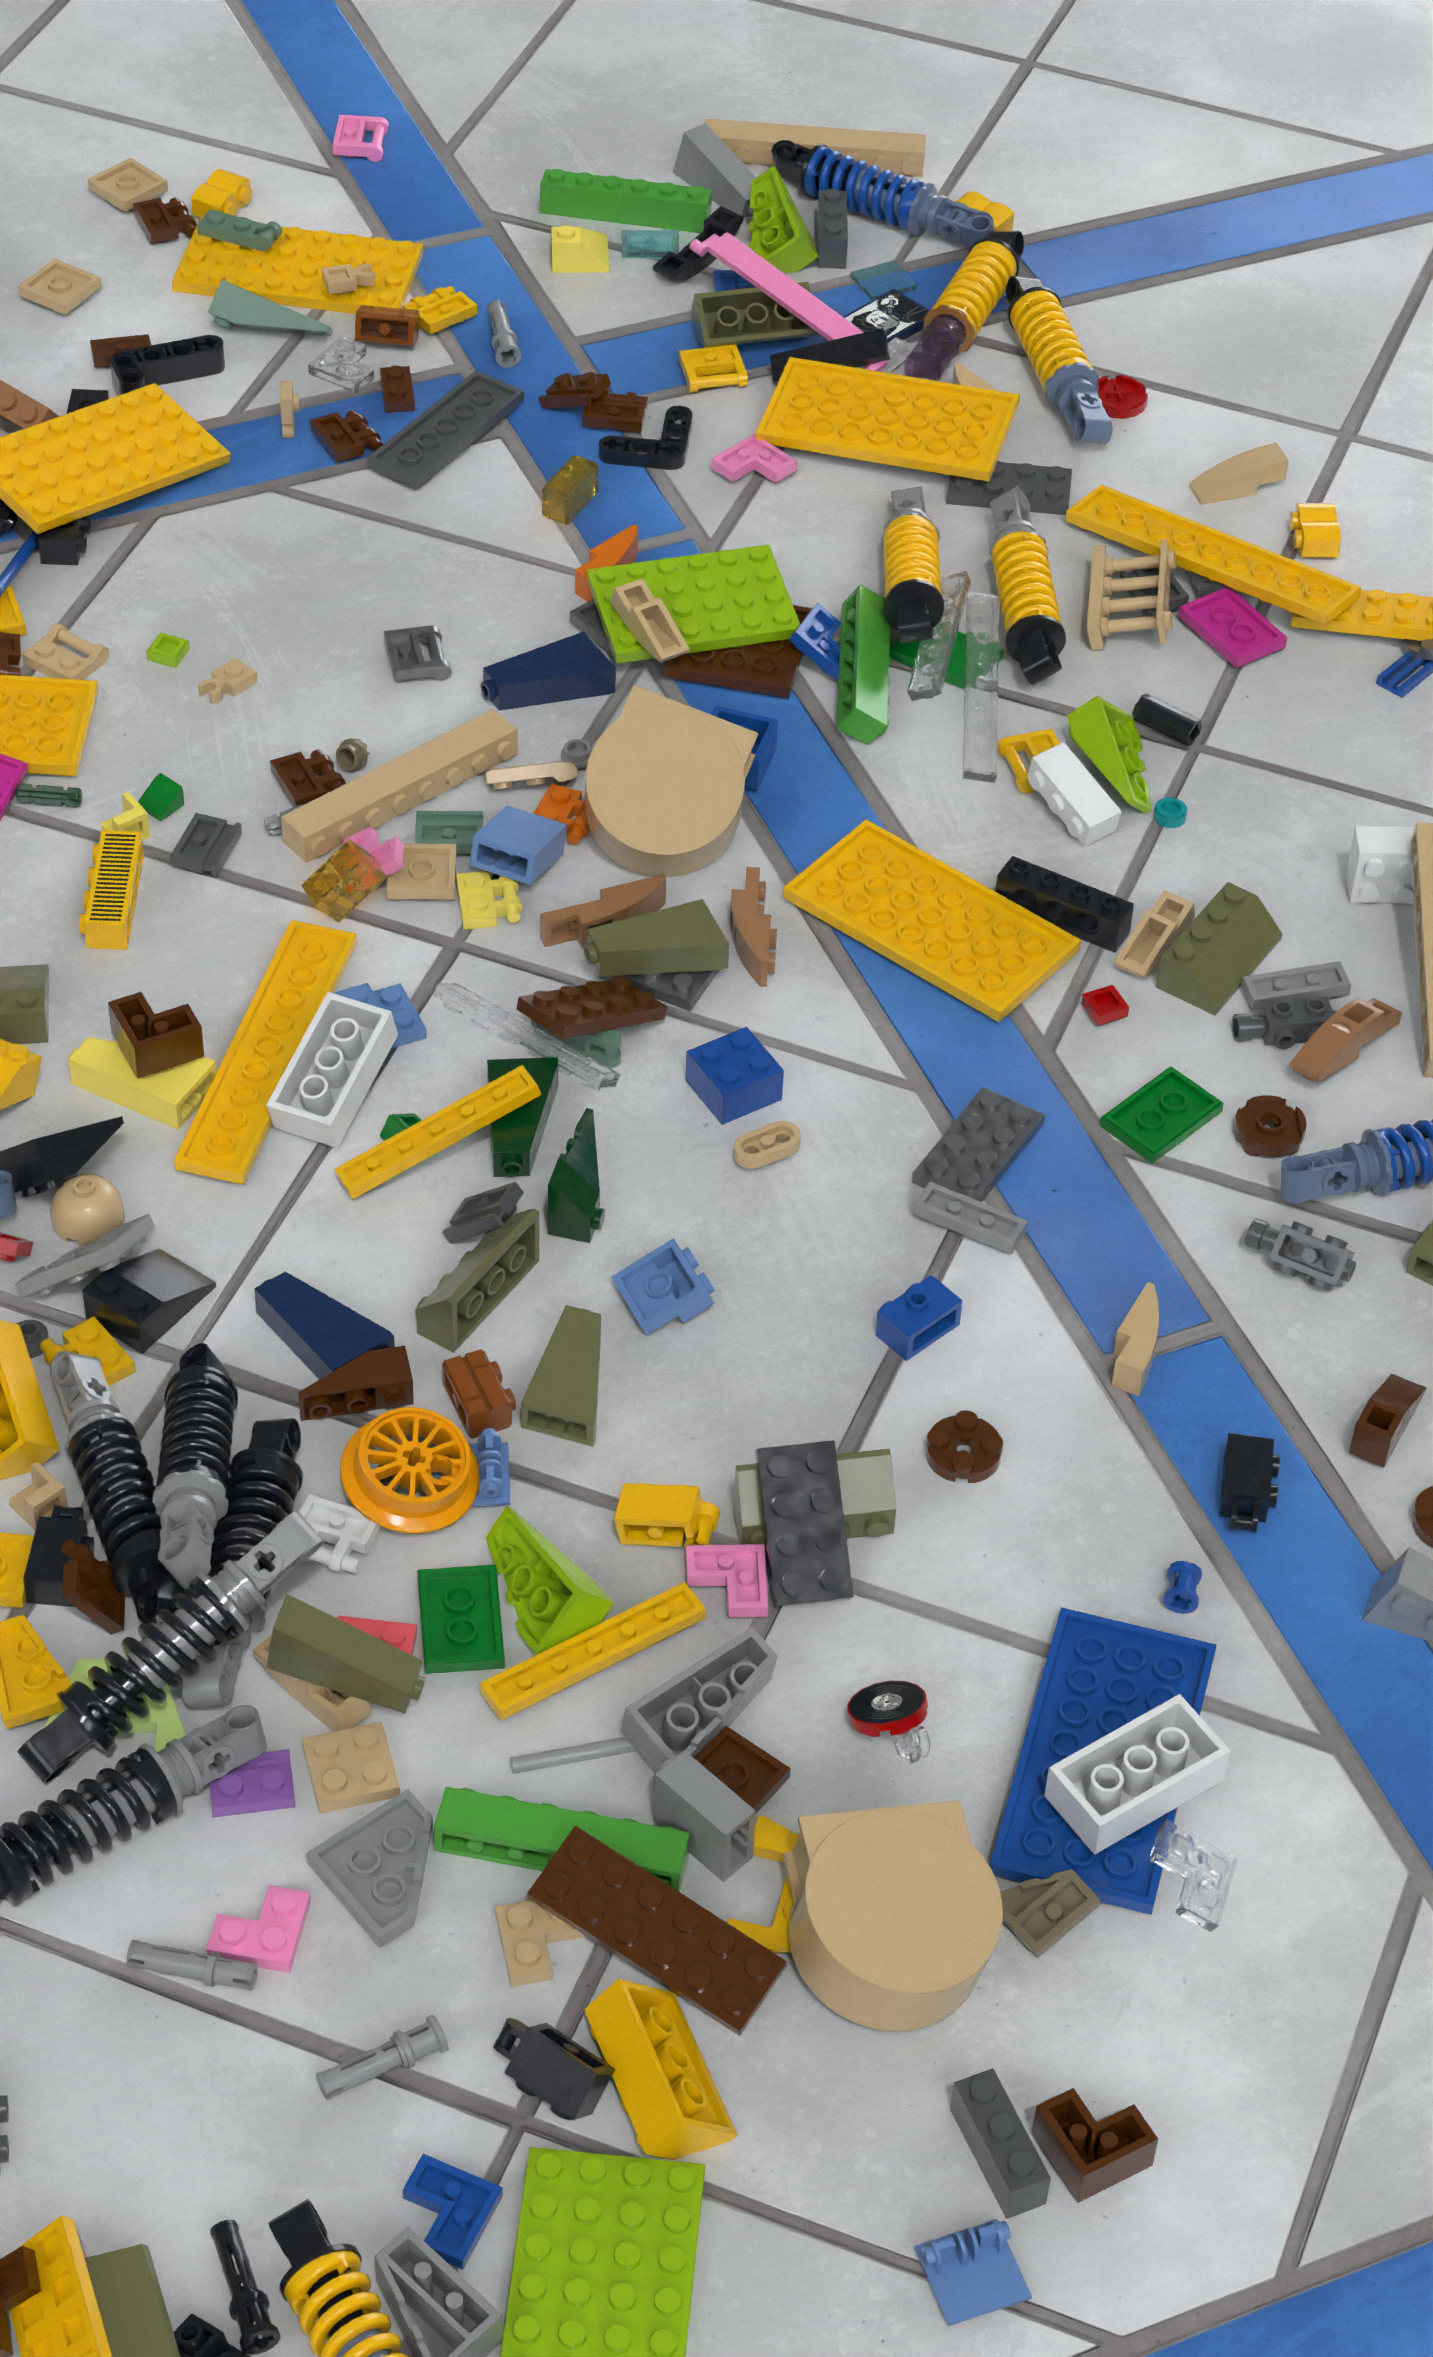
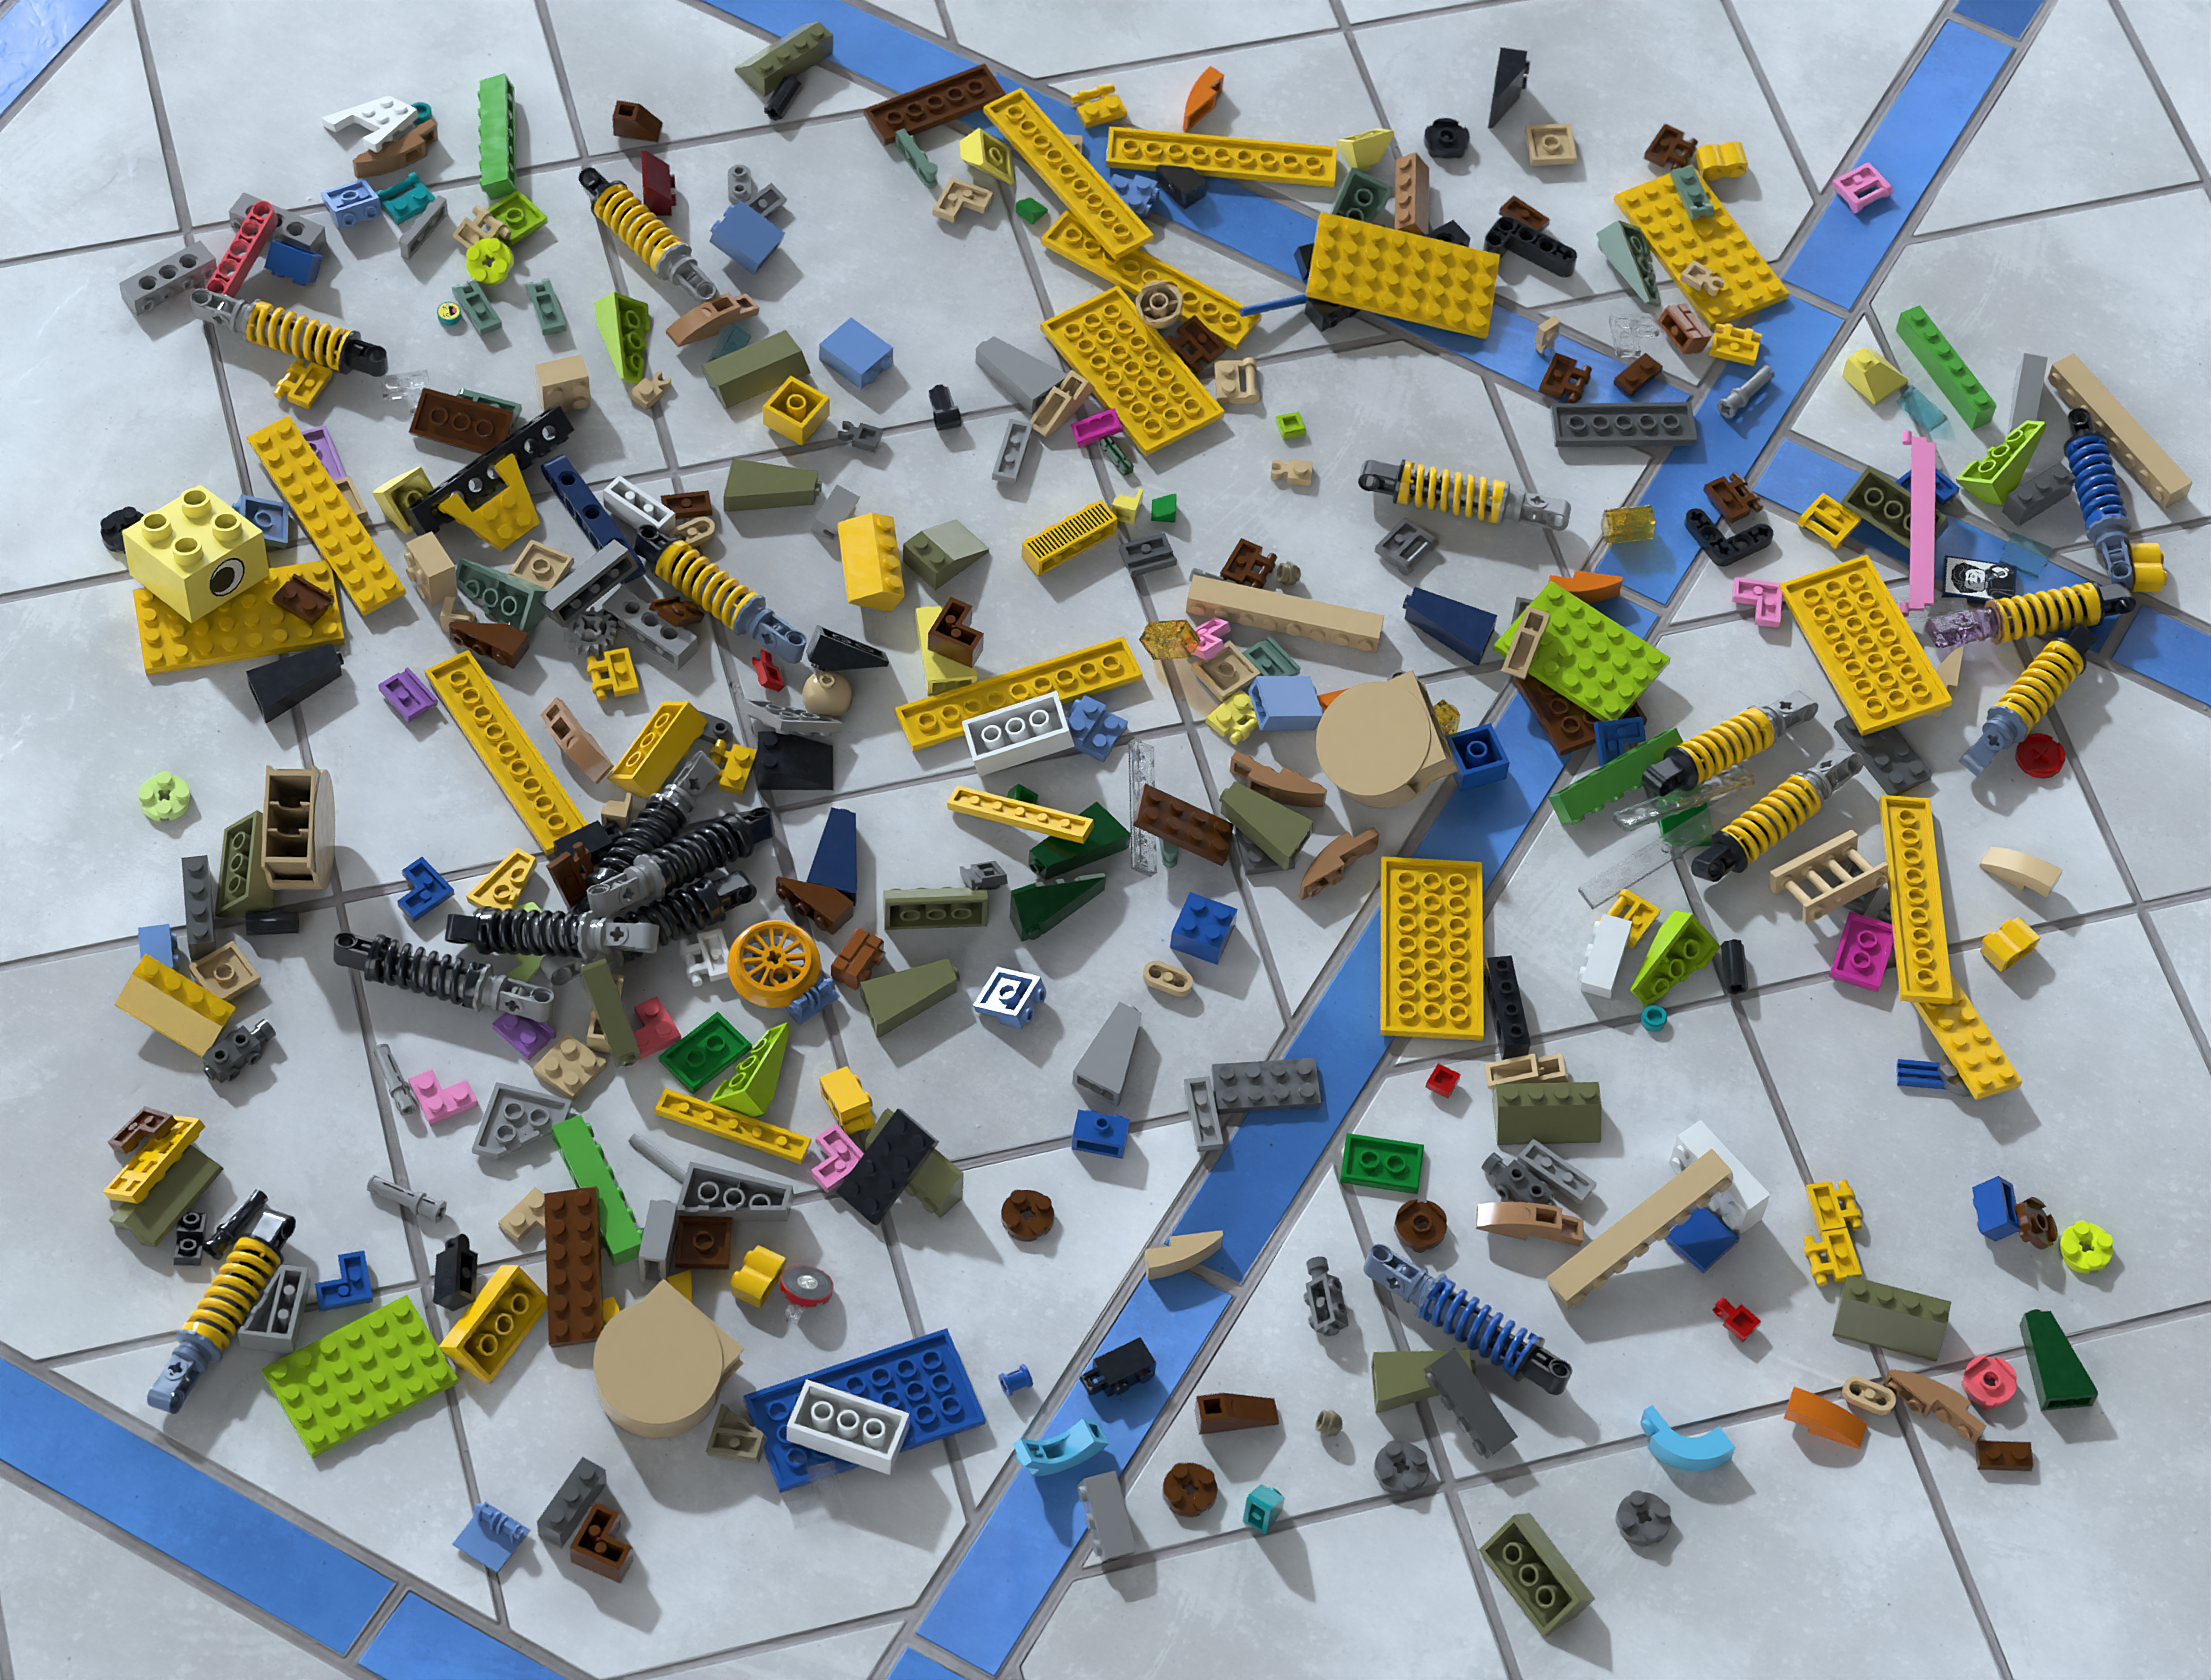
camera: 50 degrees right, 10 degrees up
tan plate [87,157,168,212] -> none
tan hinge [484,761,578,789] -> none
reddish brown plate [538,372,611,408] -> none
black slope [653,206,744,281] -> none
black plate [770,328,890,386] -> none
none -> yellow brick [730,1245,786,1309]
none -> medium azure arch [1013,1419,1110,1476]
none -> light grey slope [1072,1001,1142,1107]
none -> piece [1358,459,1571,531]

